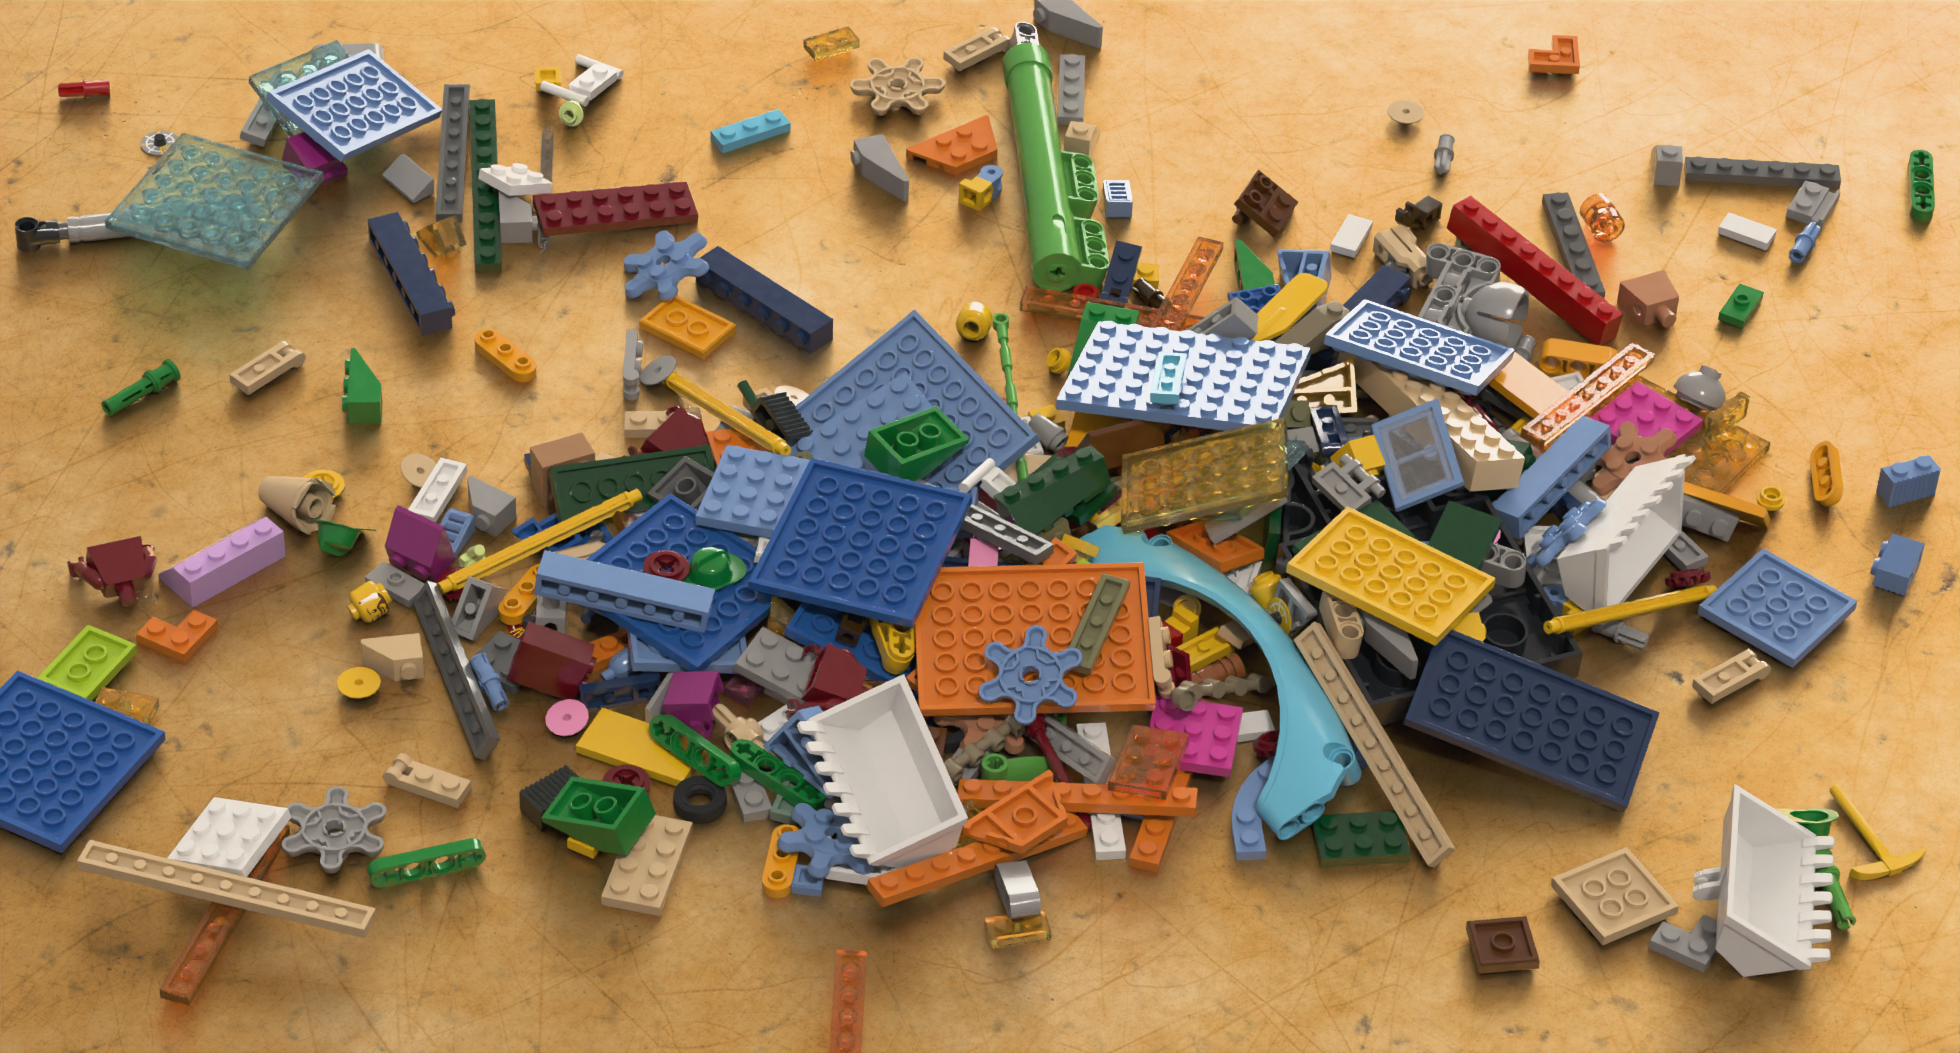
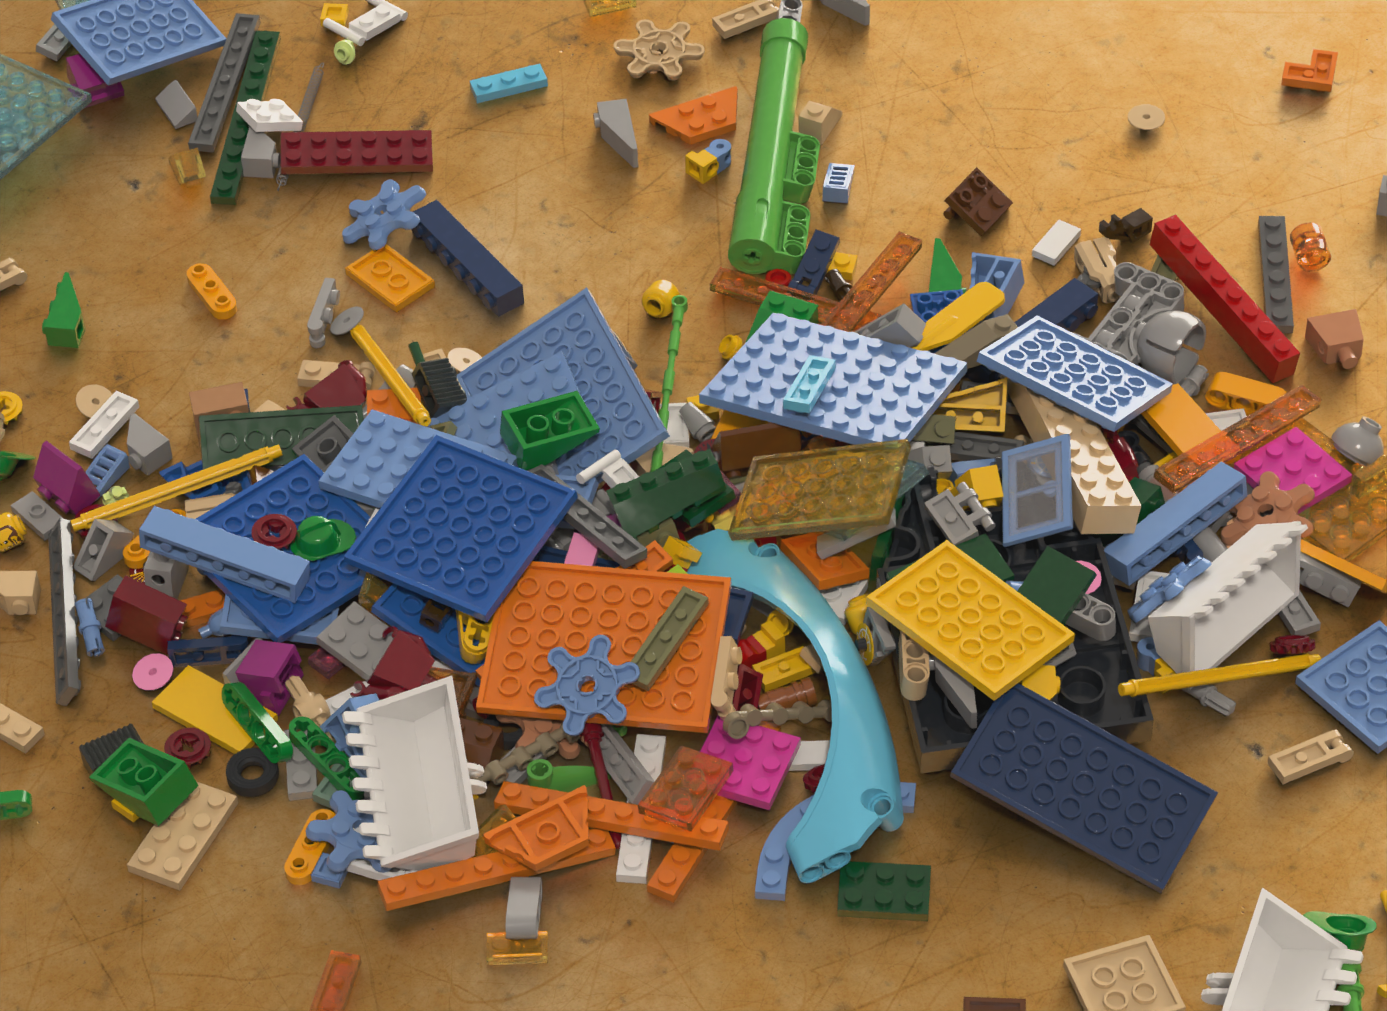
camera: 15 degrees right, 5 degrees up
dark blue brick [368,212,455,336] -> none
light grey plate [1058,54,1085,125] -> none
tan plate [1294,622,1455,868] -> none
dark blue plate [1309,405,1349,458] -> none
light grey axle [1434,133,1455,175] -> none

